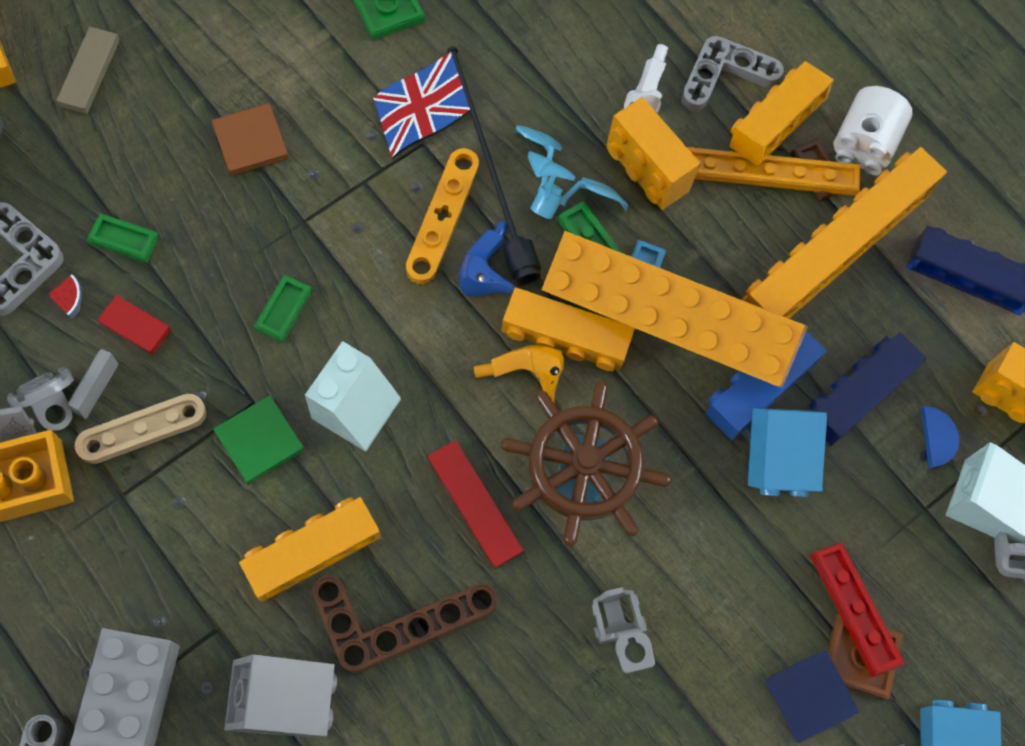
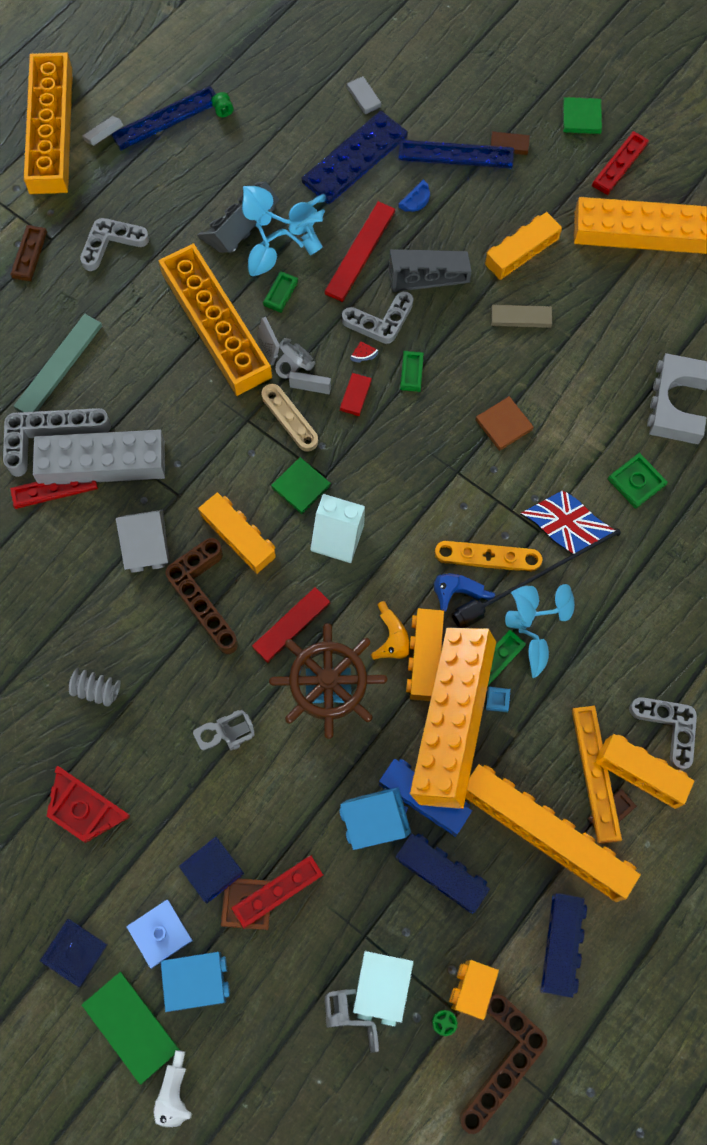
camera: 85 degrees right, 0 degrees up
green tile [254,274,313,343] -> none
light orange brick [606,97,701,210] -> none
white animal [624,44,668,114] -> none
white cylinder [833,86,912,175] -> none
blue tile [920,406,959,470] -> none

